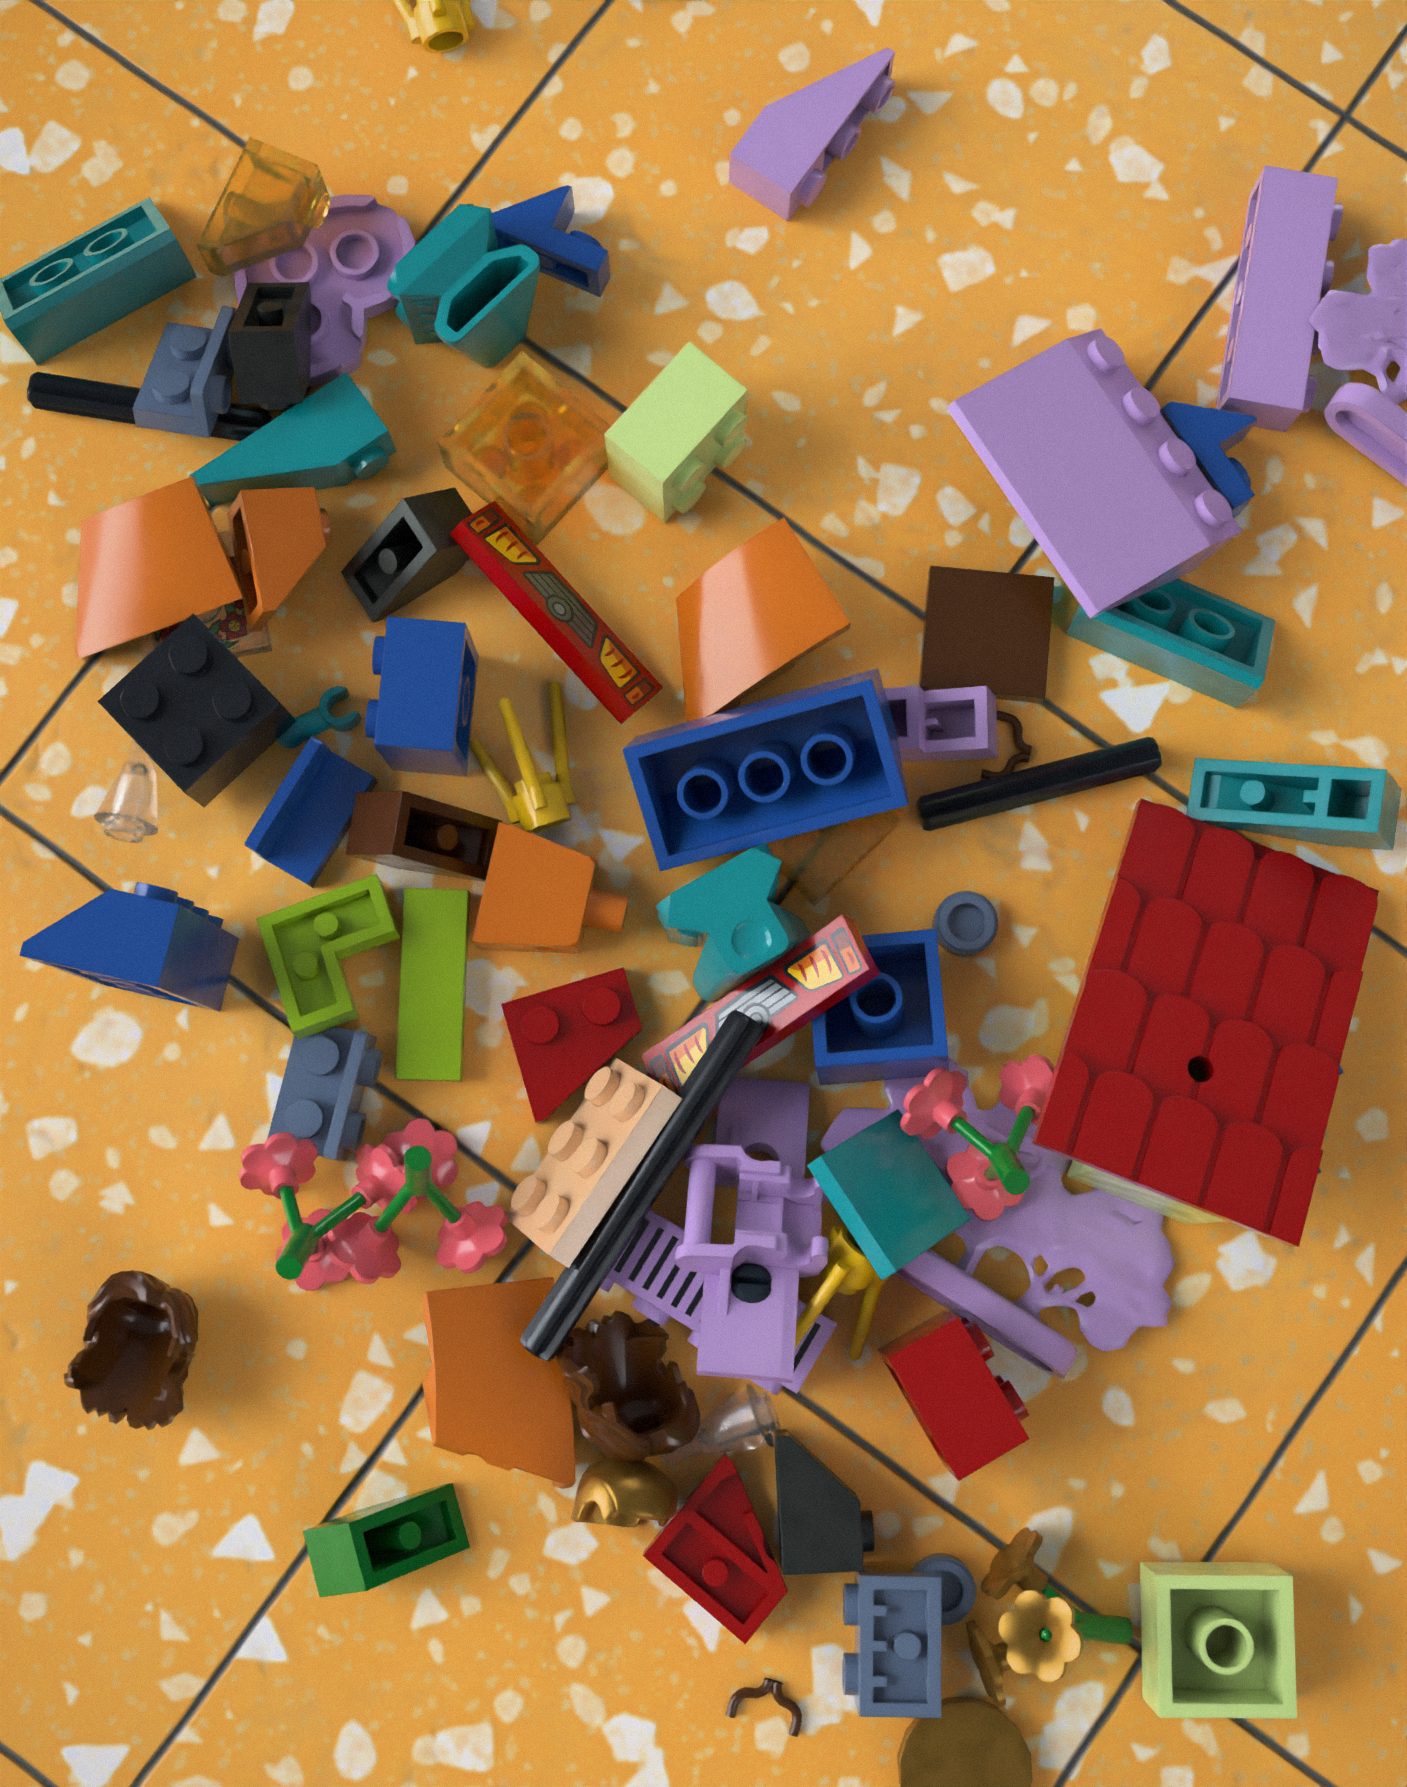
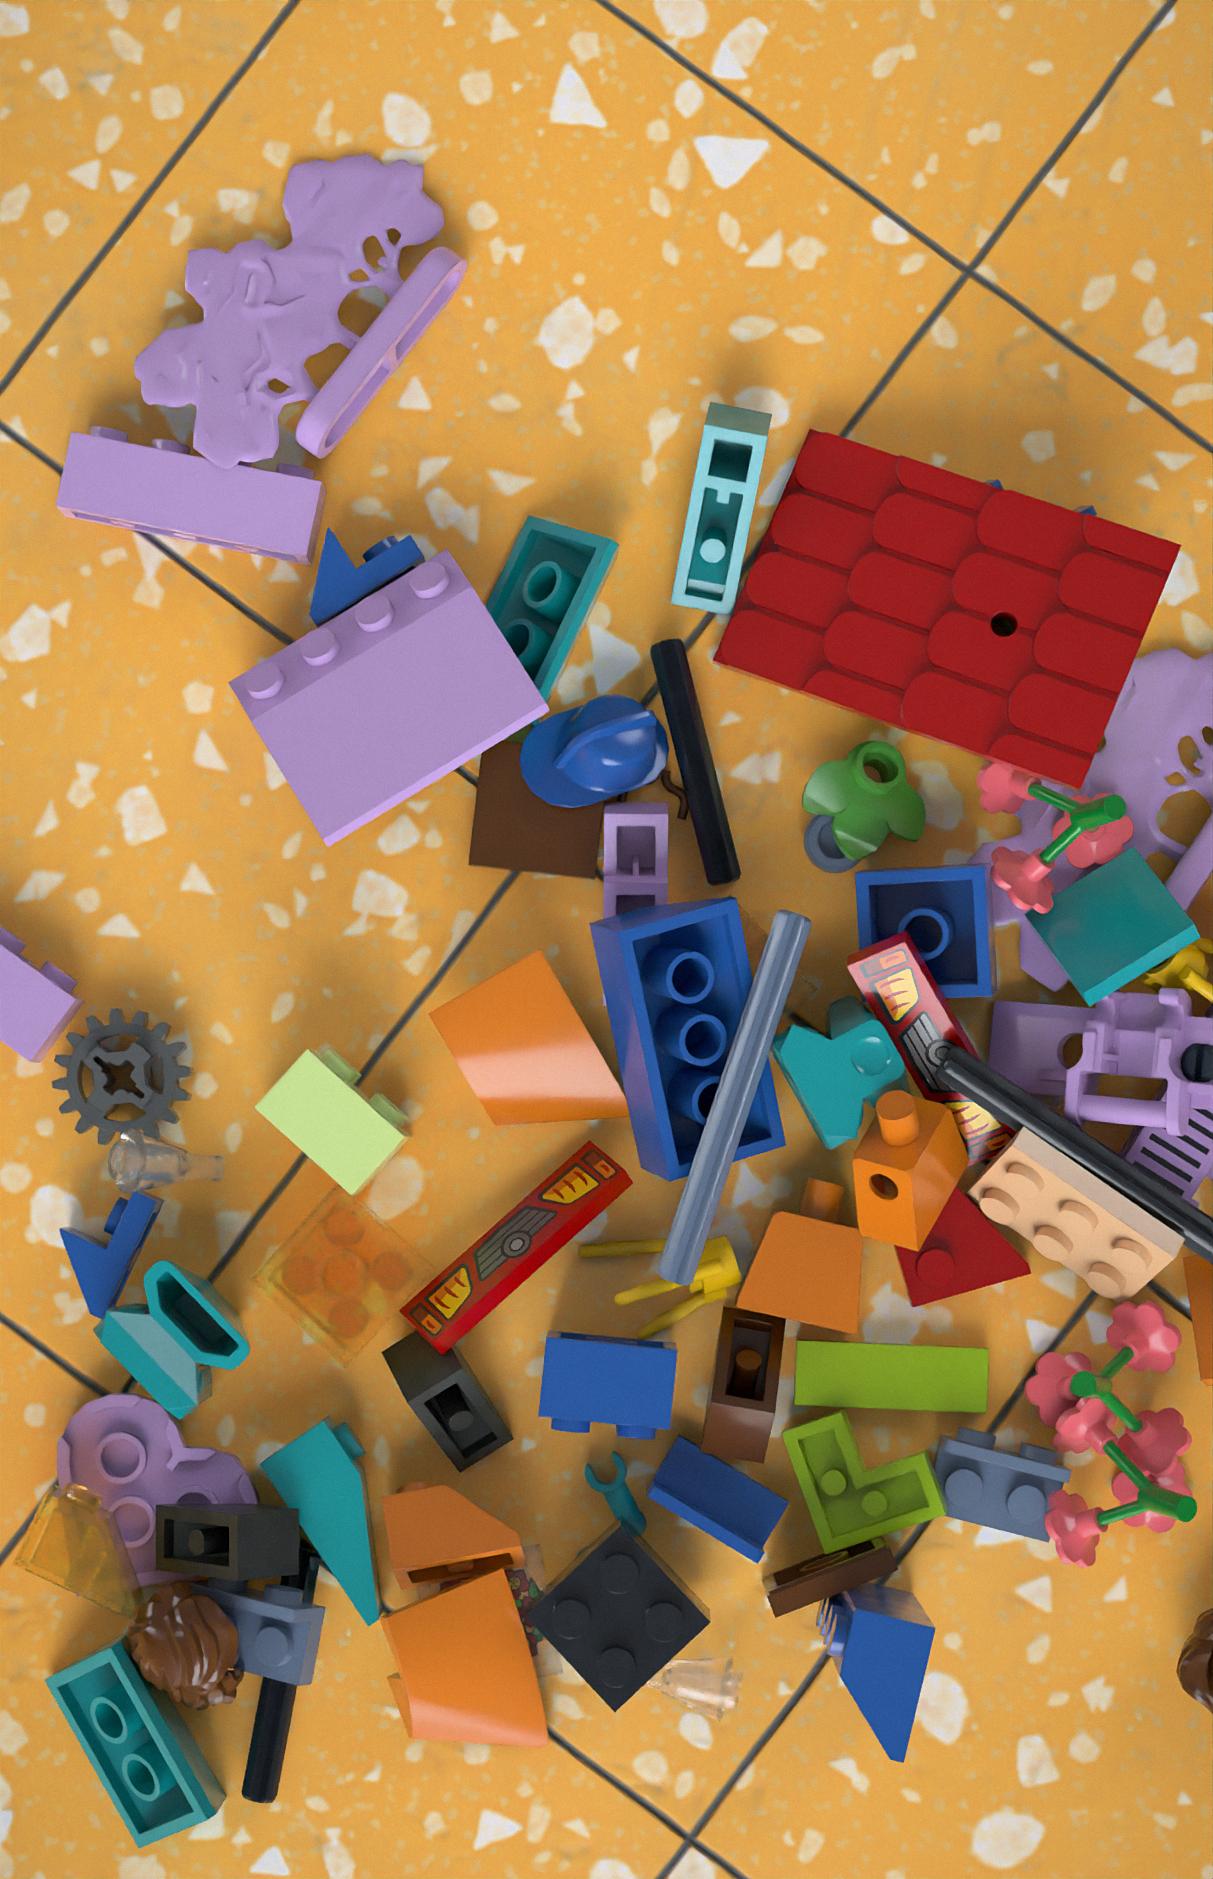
camera: 85 degrees left, 5 degrees up
none -> dark grey gear [52,1008,194,1147]
none -> clear cone [108,1129,225,1194]
none -> reddish brown hair [127,1581,244,1710]
none -> blue piece [519,694,669,808]
none -> sand blue axle [657,910,811,1285]
none -> reddish brown tile [762,1536,899,1618]
none -> bright green plate [802,741,926,861]
none -> orange torso [852,1090,969,1252]

